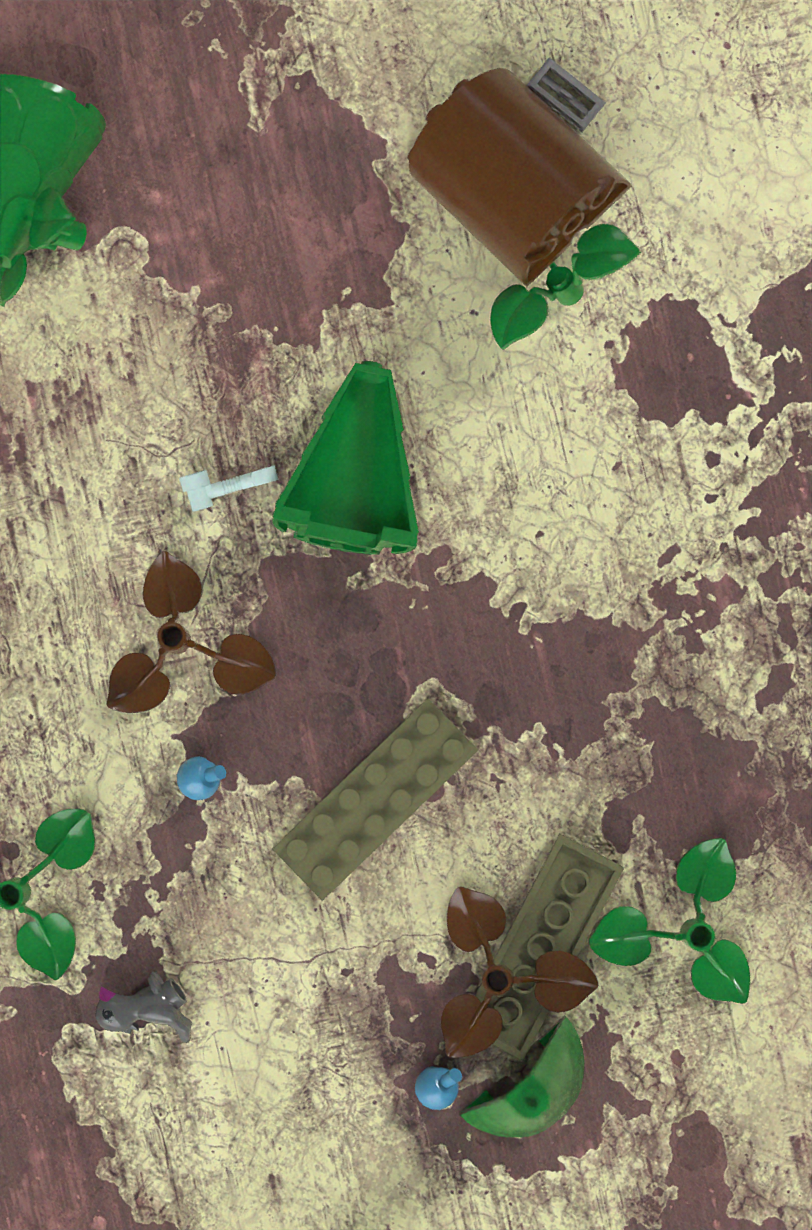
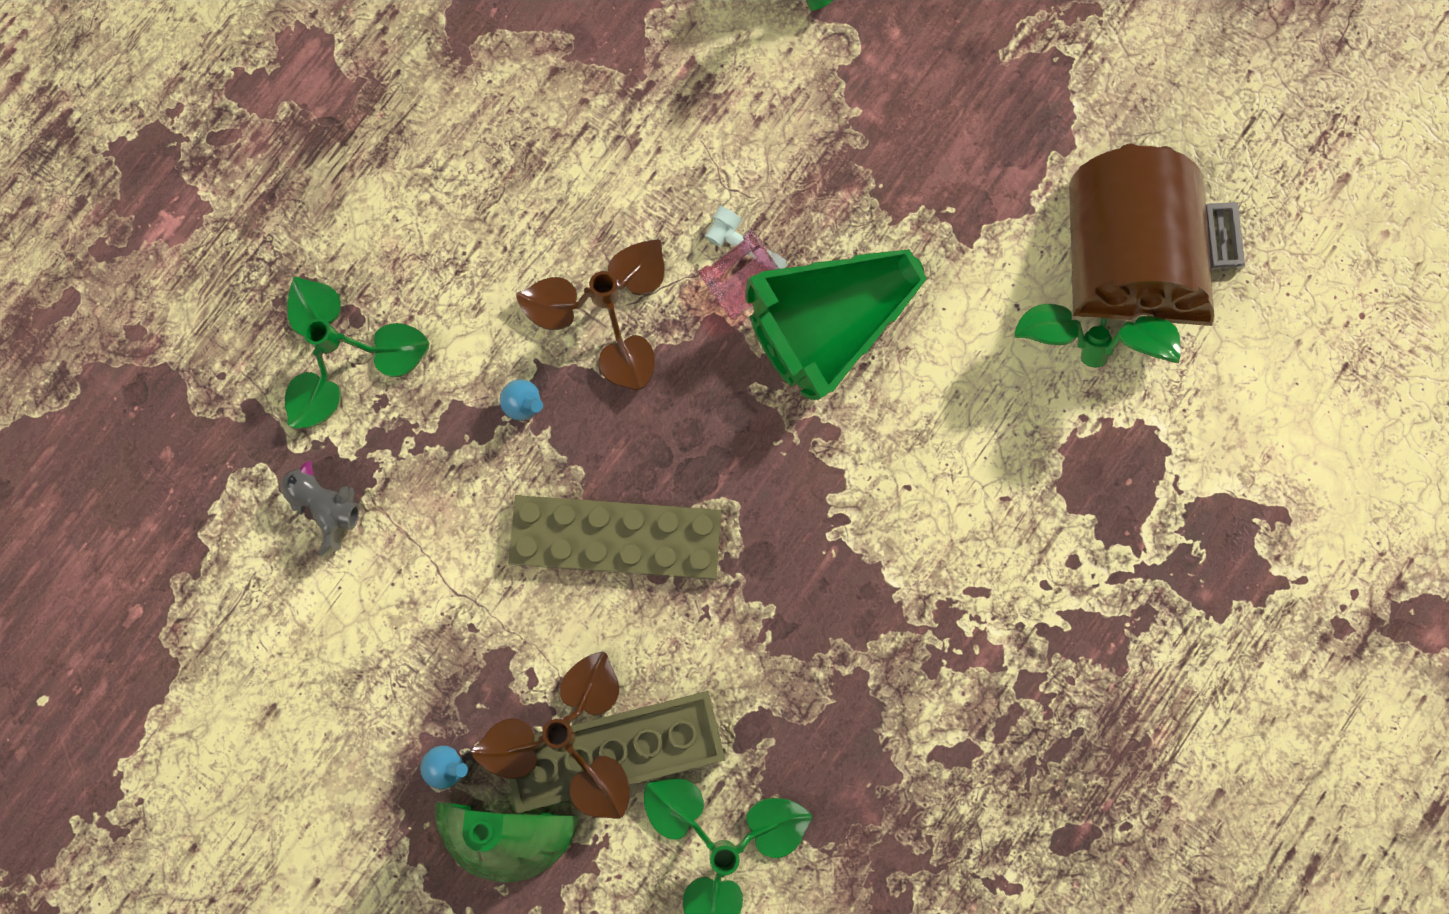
camera: 50 degrees right, 10 degrees down
none -> clear pink plate [699,230,780,320]

